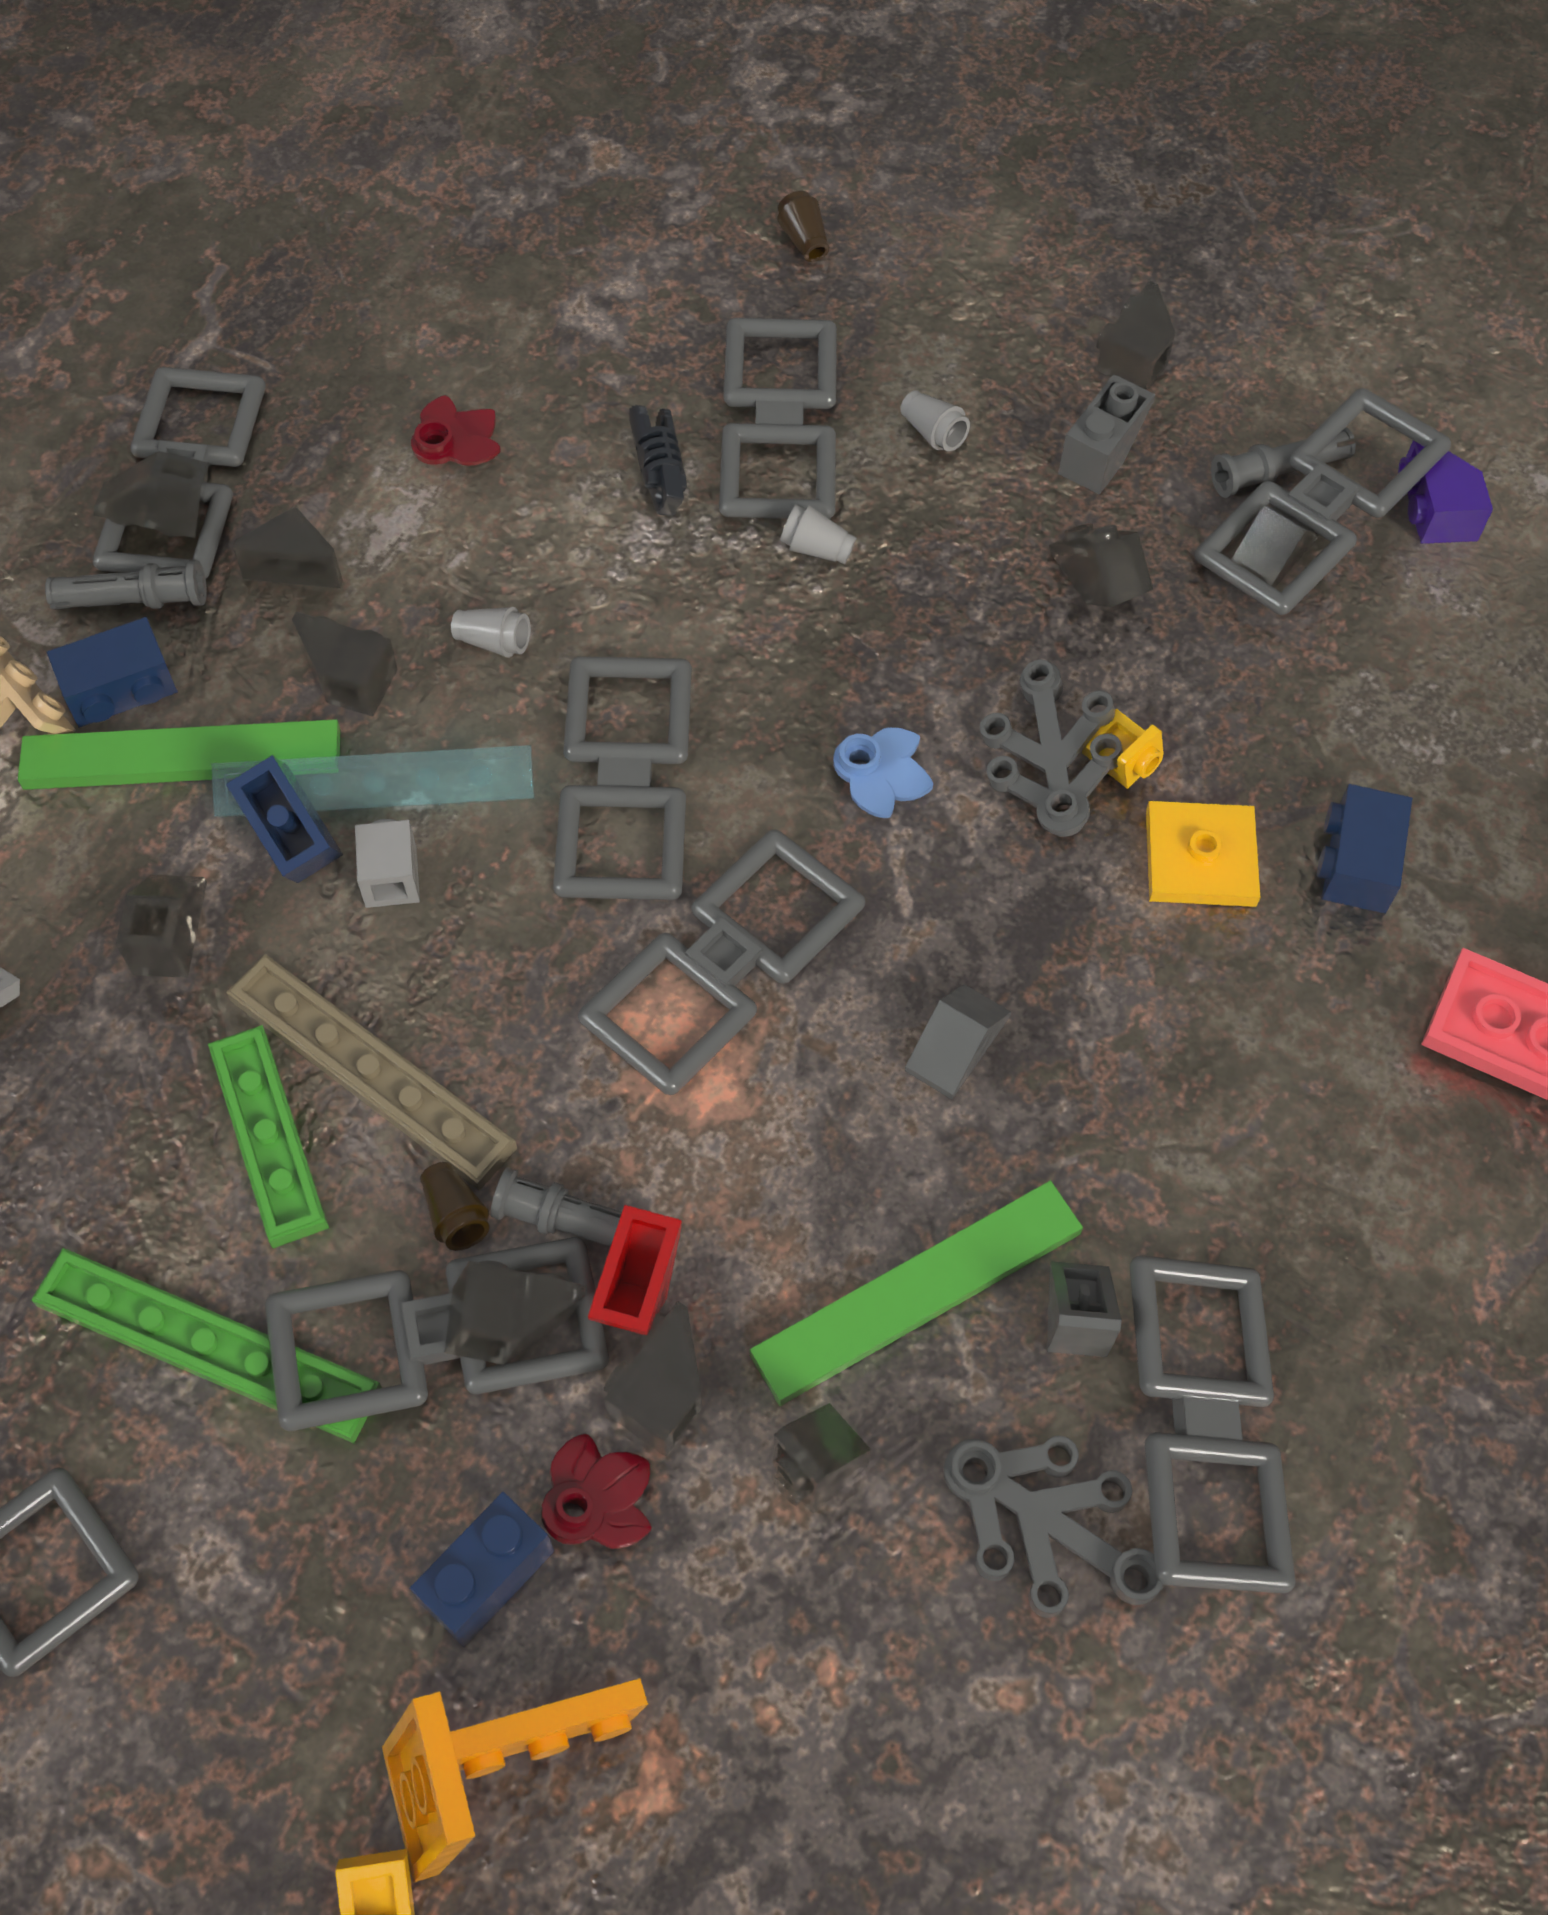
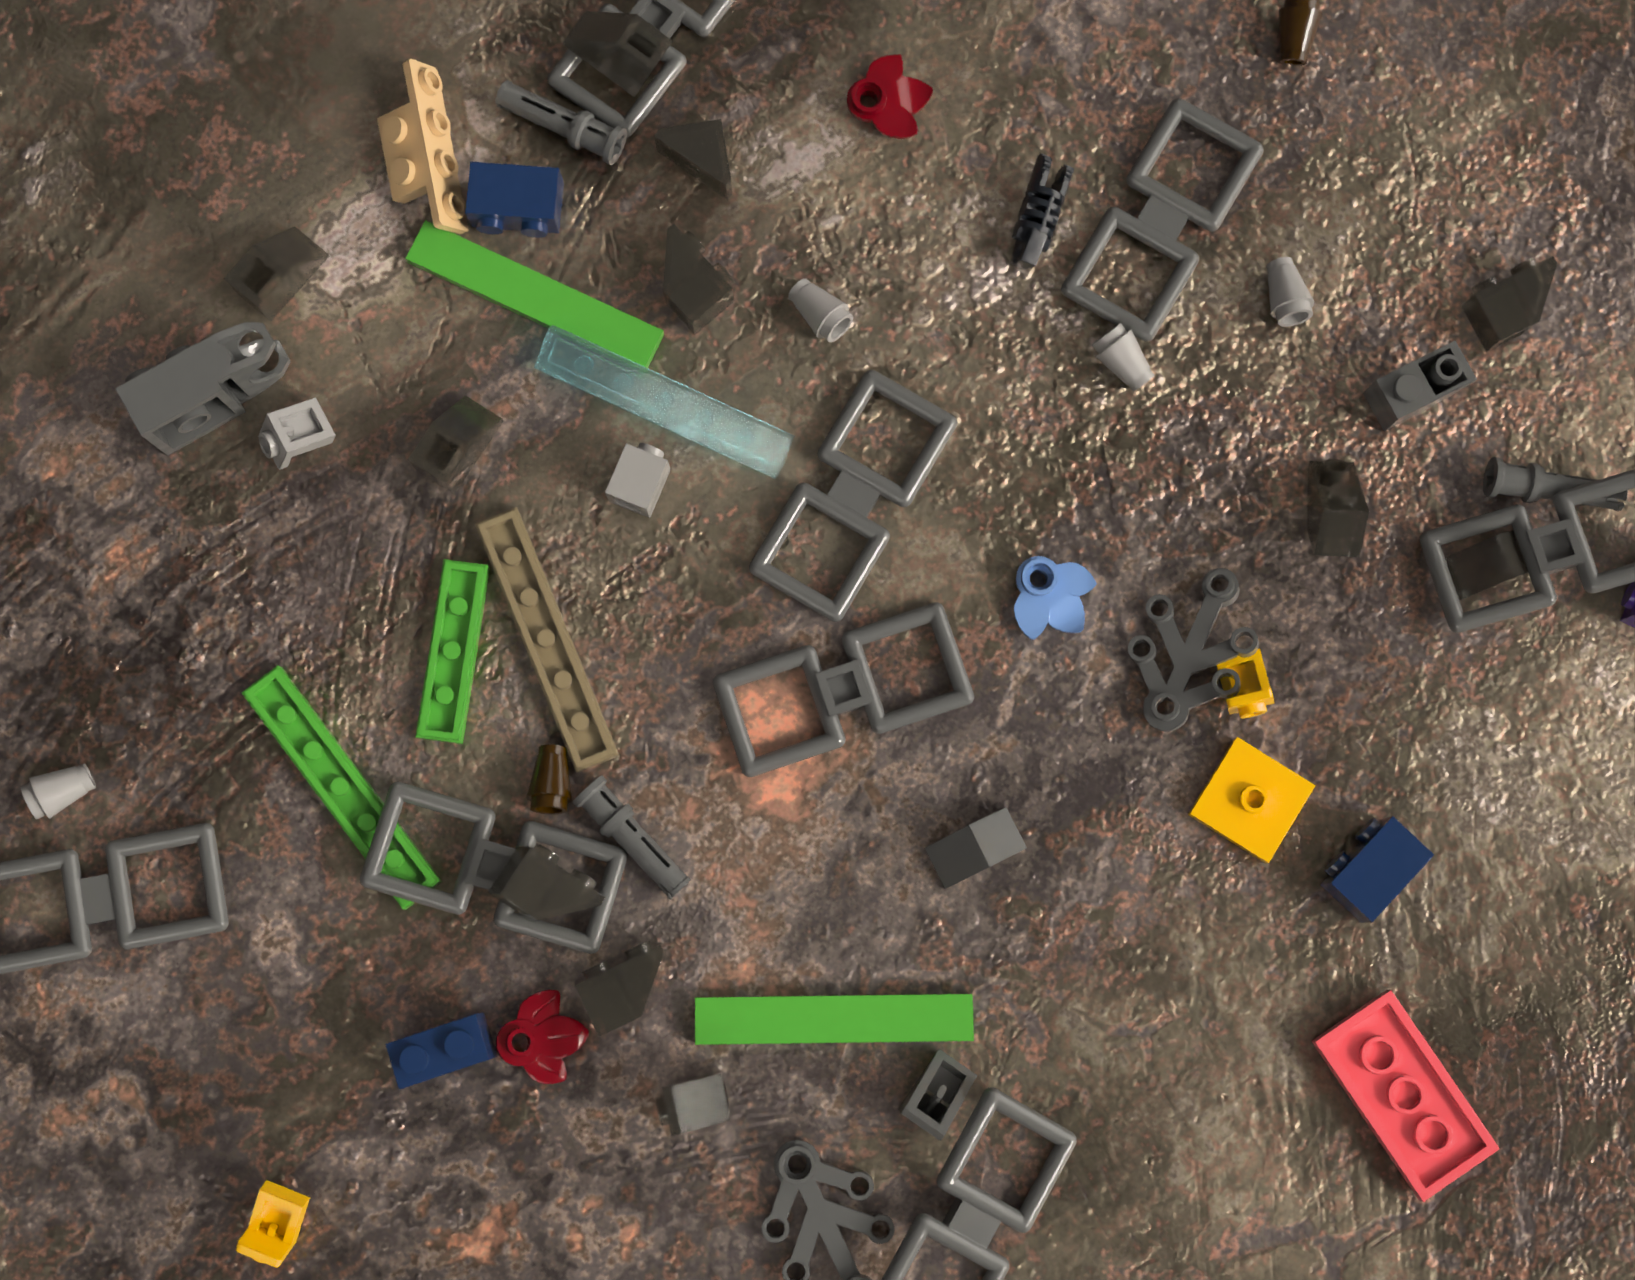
camera: 30 degrees right, 20 degrees up
dark blue brick [226,755,343,883] -> none
light orange piece [382,1678,648,1883] -> none
red slope [588,1205,682,1336] -> none

